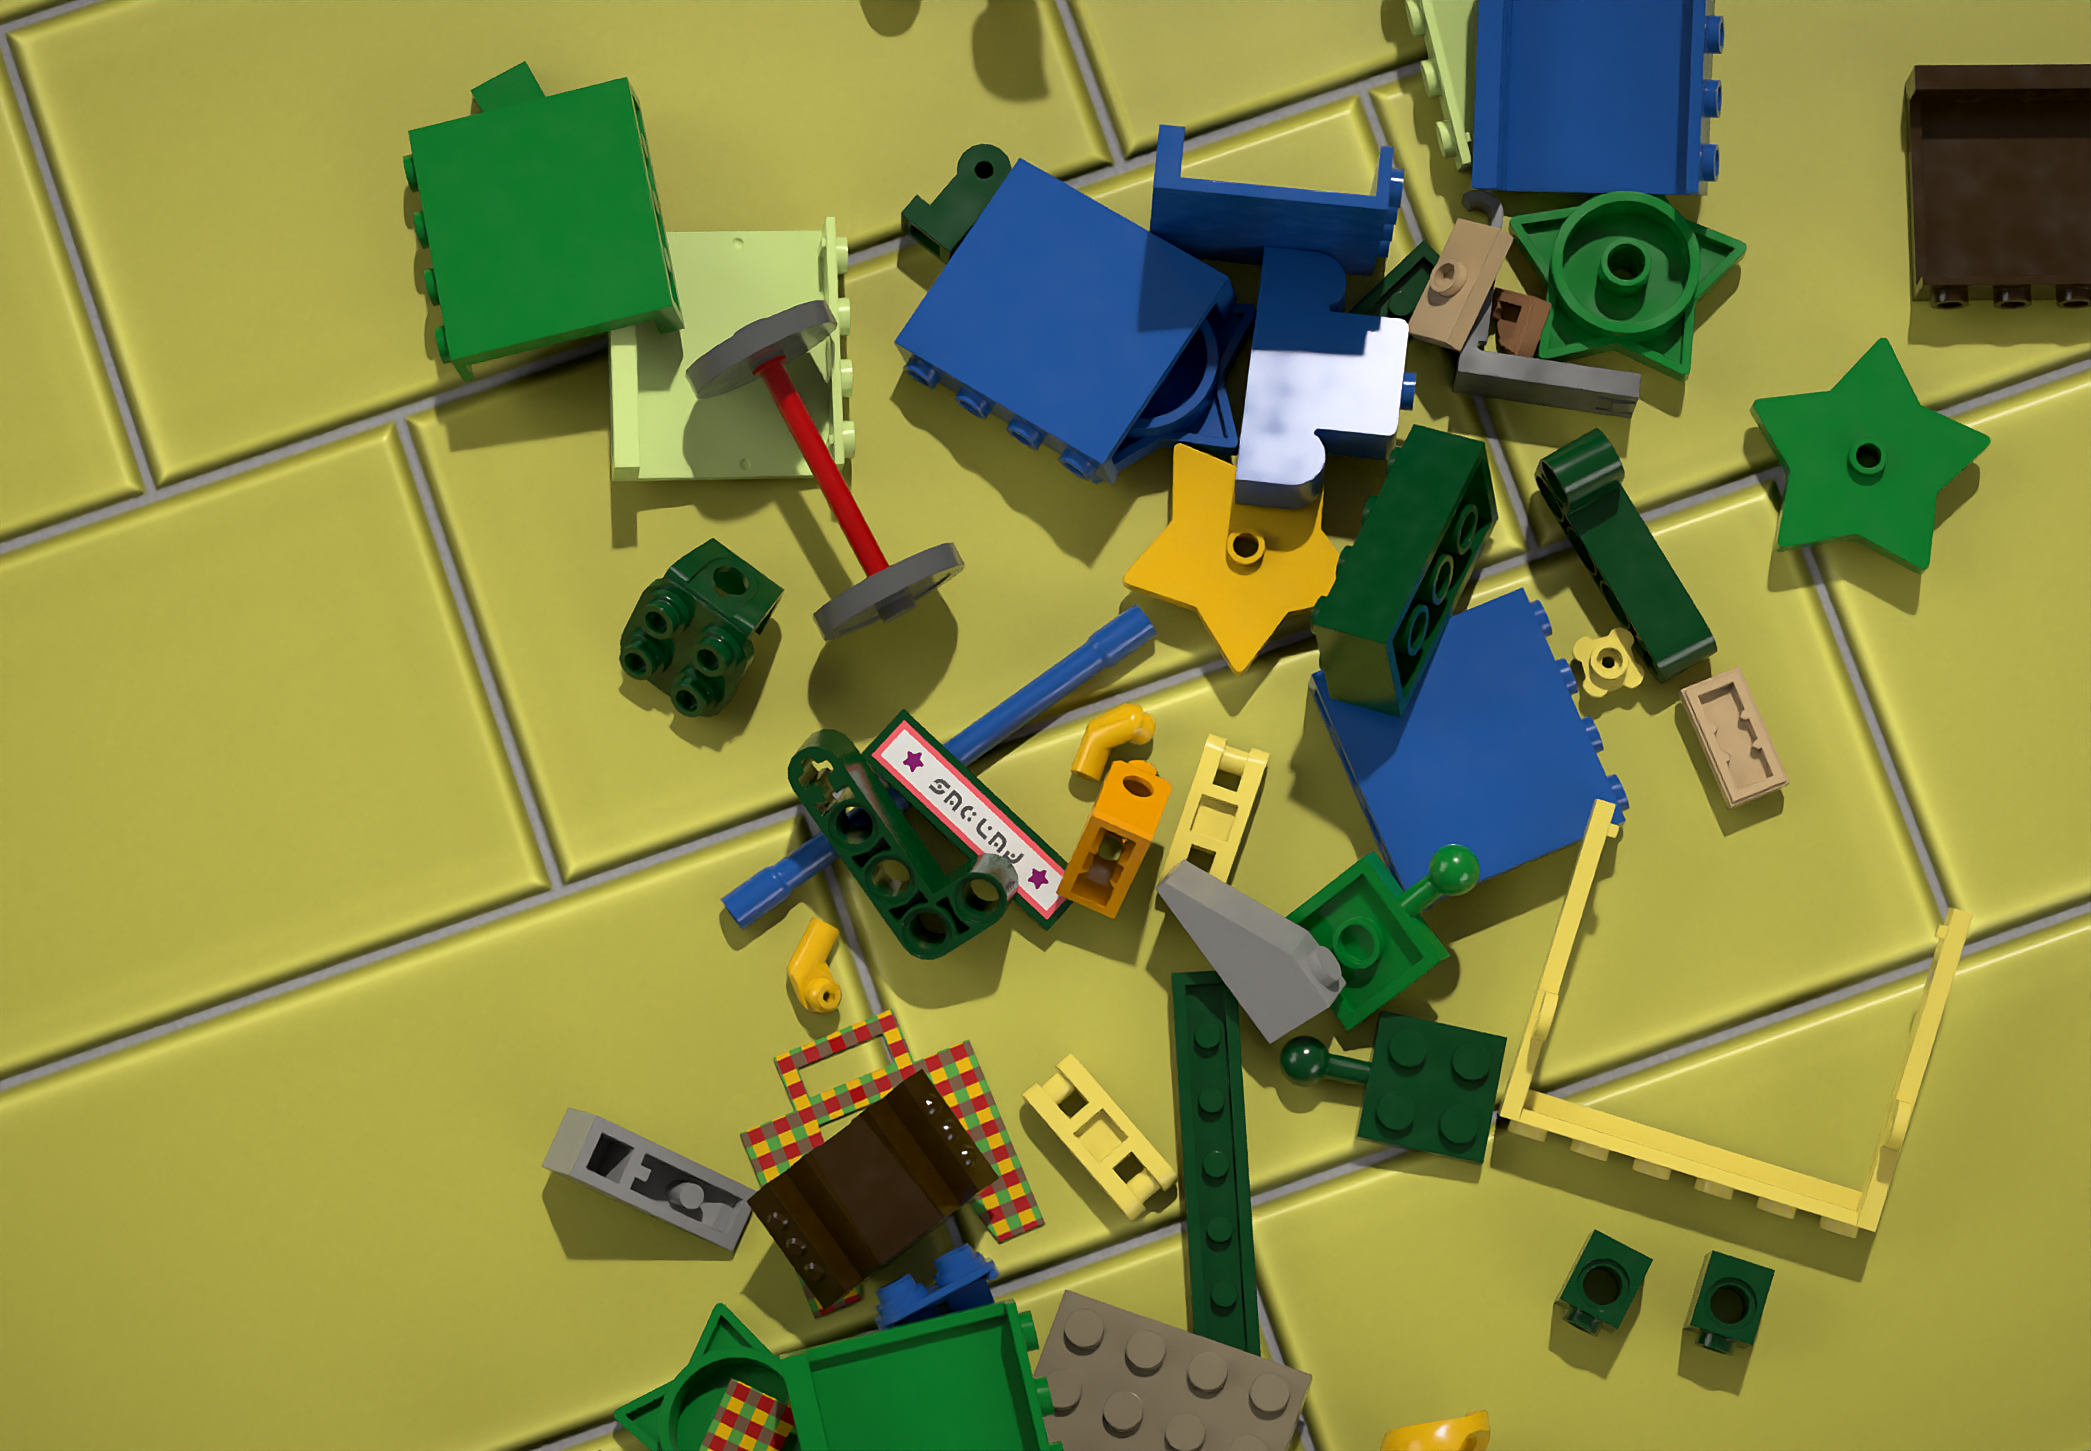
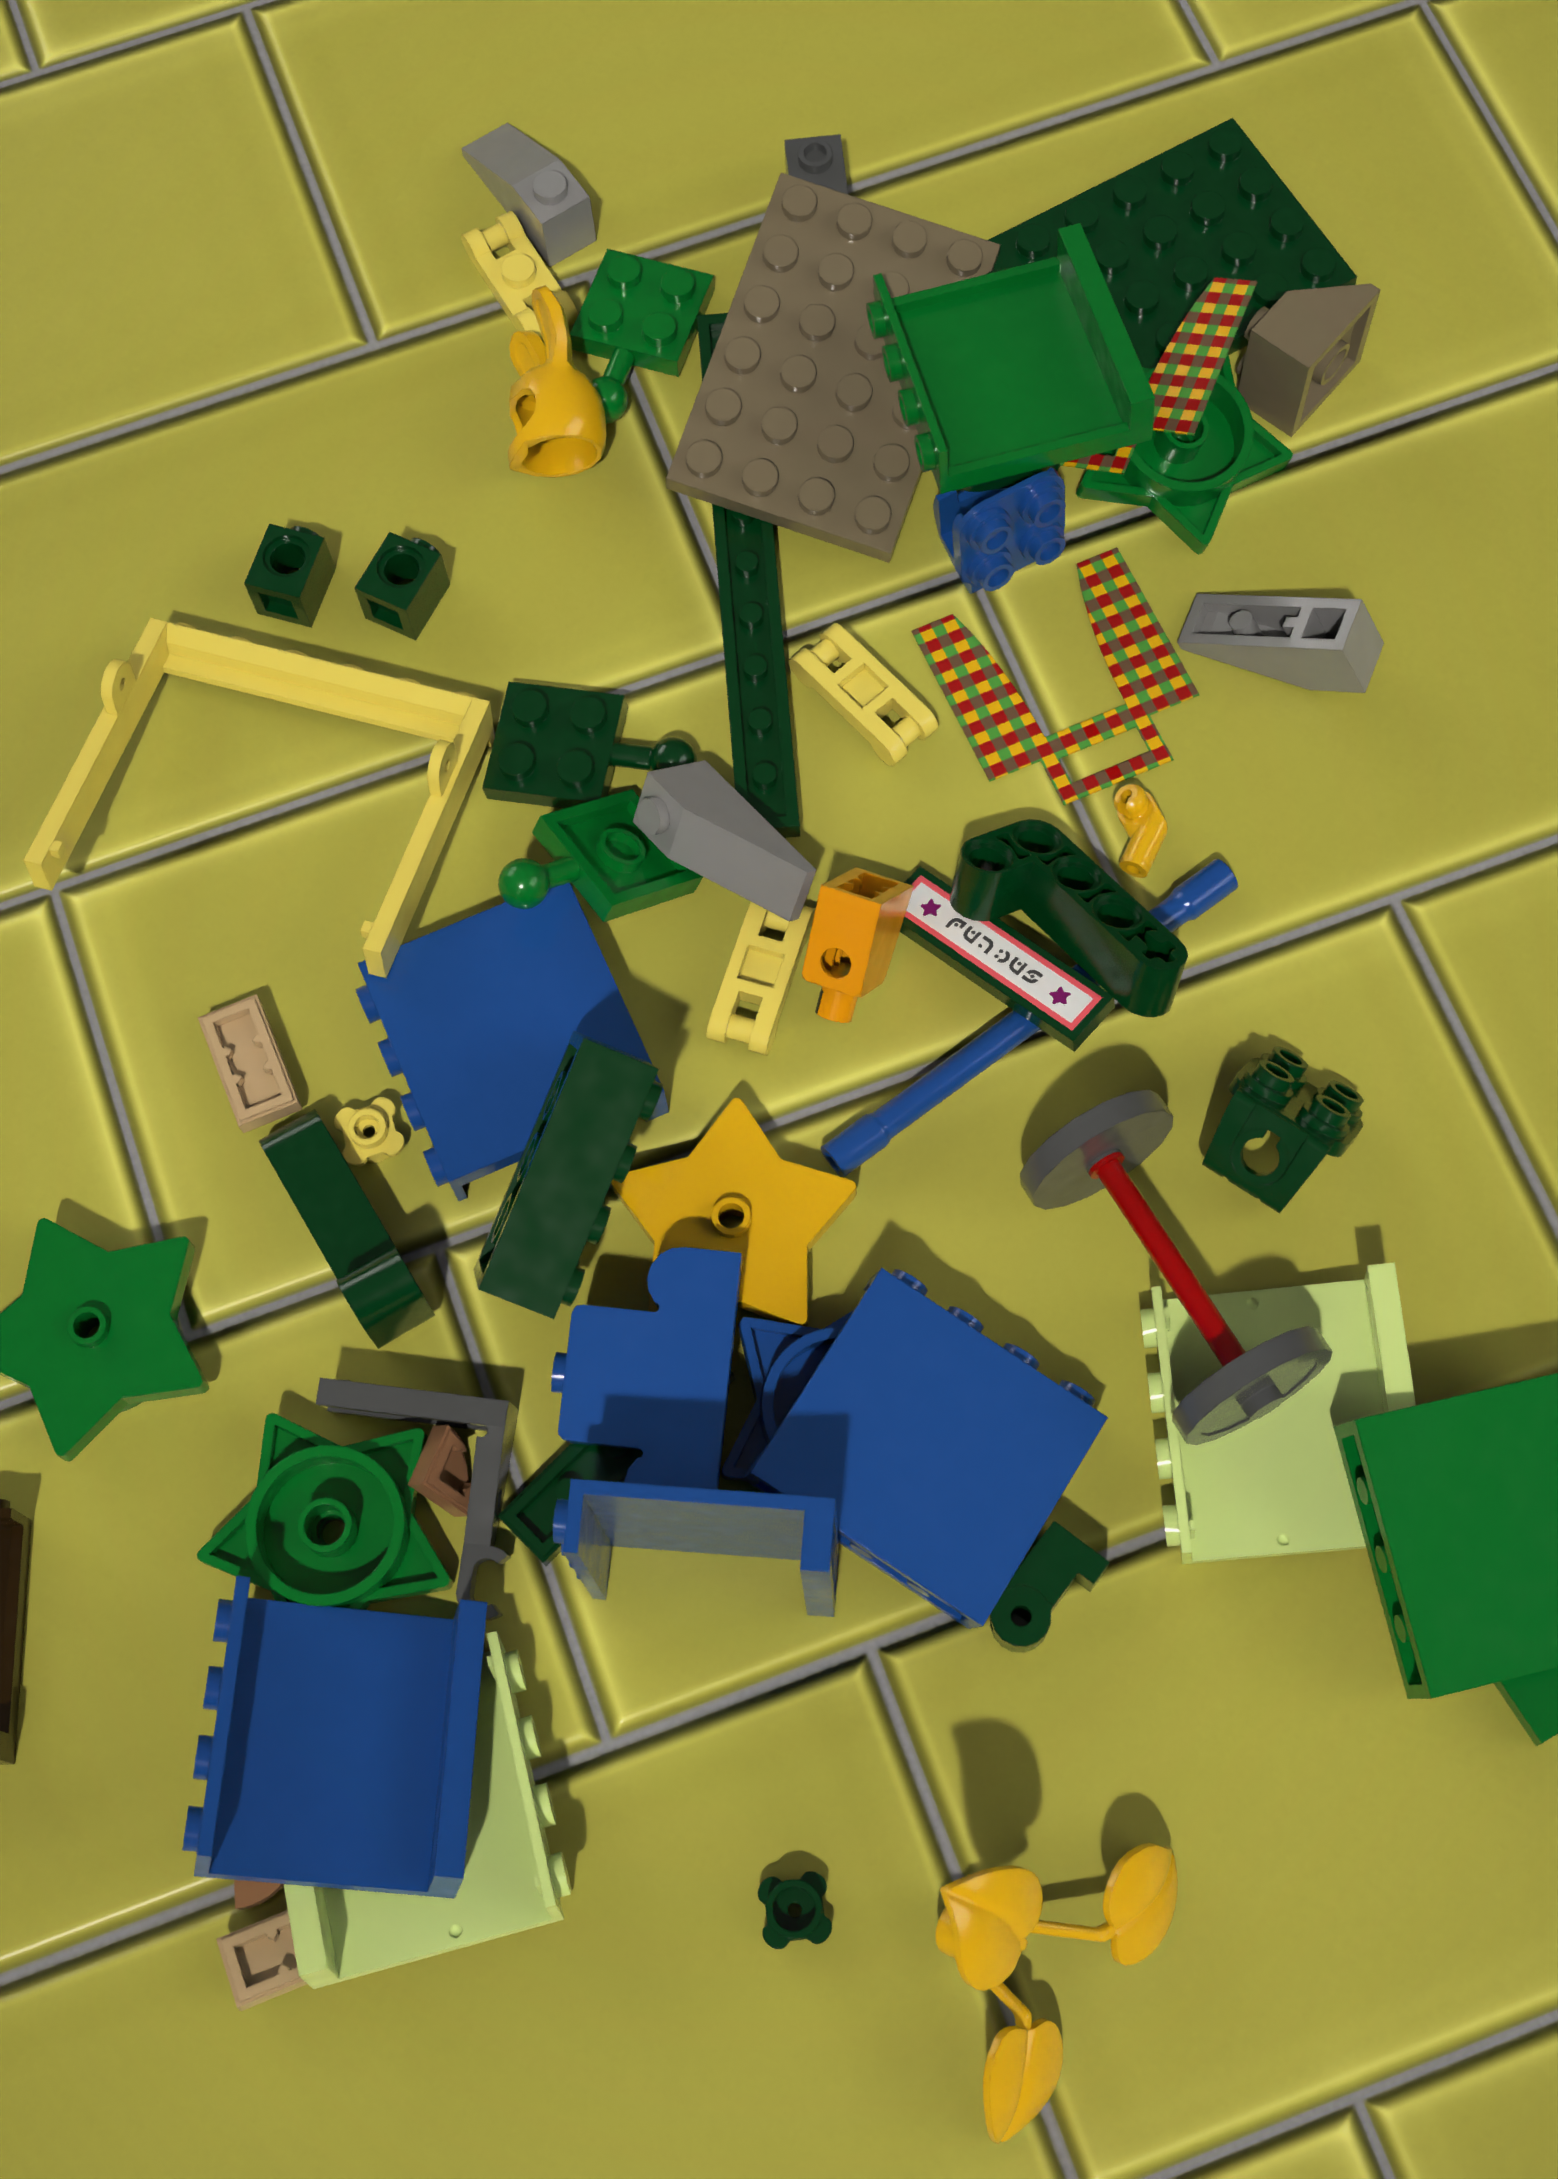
camera: 175 degrees left, 10 degrees down
dark brown slope [746,1069,999,1310] -> none
yellow arm [1070,703,1156,782] -> none
tan plate [1408,218,1514,352] -> none

